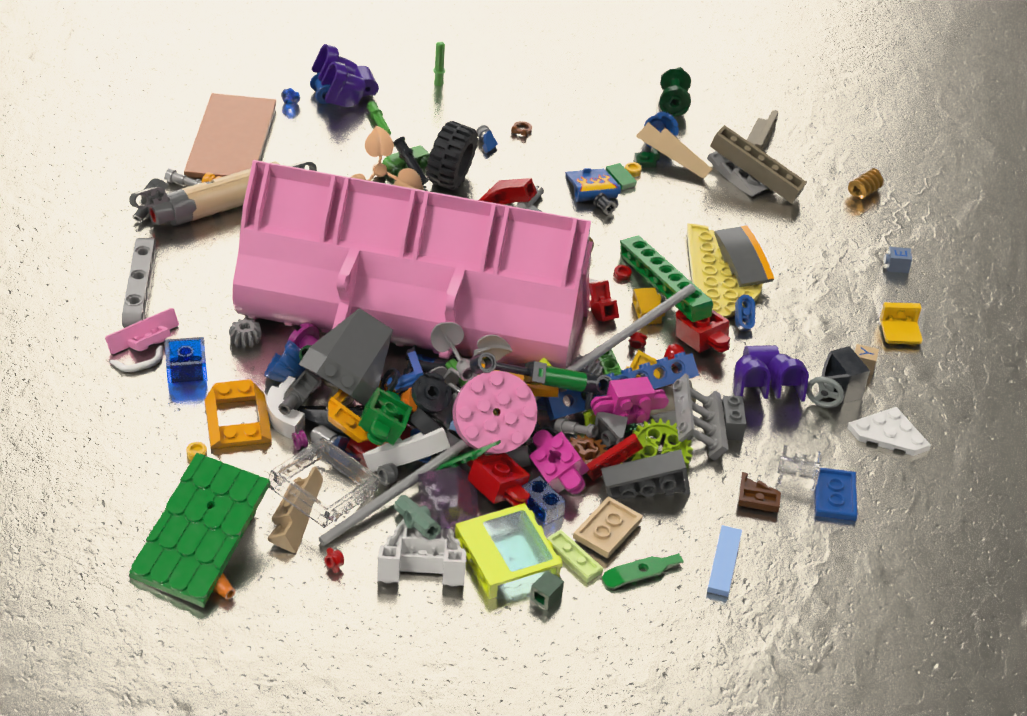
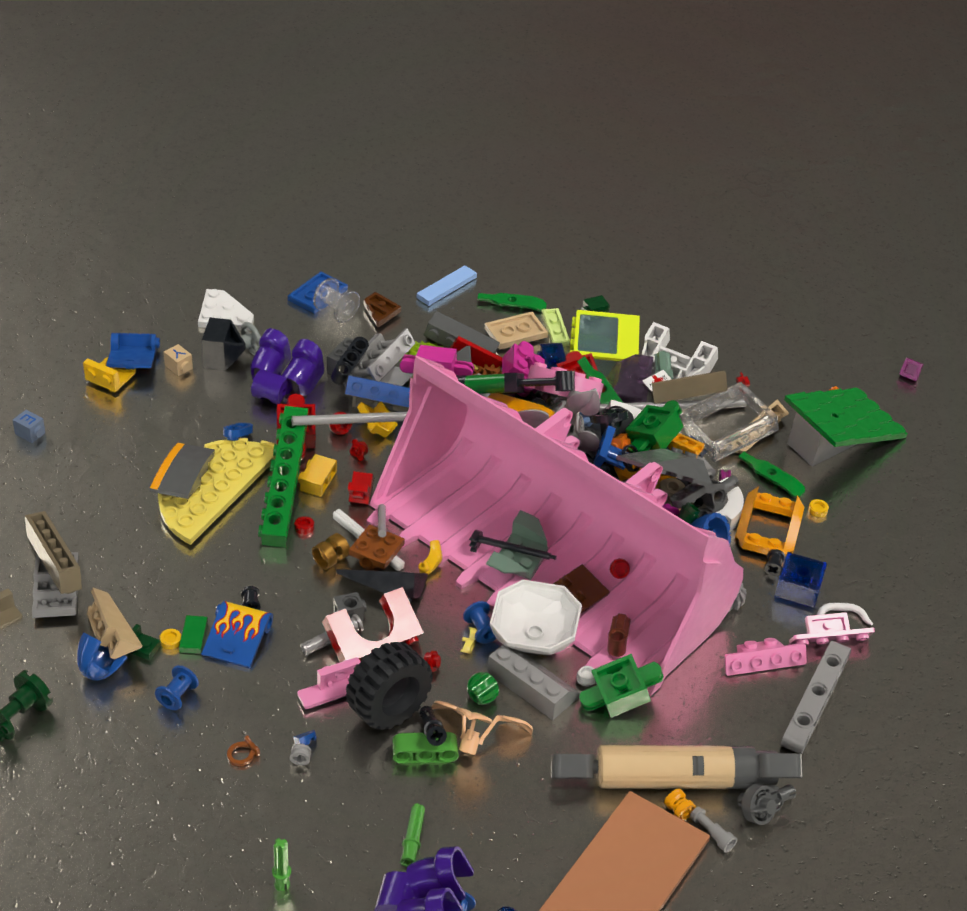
camera: 150 degrees left, 0 degrees up
none -> blue door [106,333,160,369]
none -> blue hose [155,665,199,710]
none -> bright pink bracket [297,657,361,709]
none -> black beam [331,337,369,385]
none -> white sticker [642,370,671,392]
none -> dark tan panel [651,370,728,404]
none -> bright pink bracket [724,638,807,676]
none -> green piece [738,452,805,498]
none -> black bush [764,549,786,576]
none -> magenta tile [899,357,924,381]

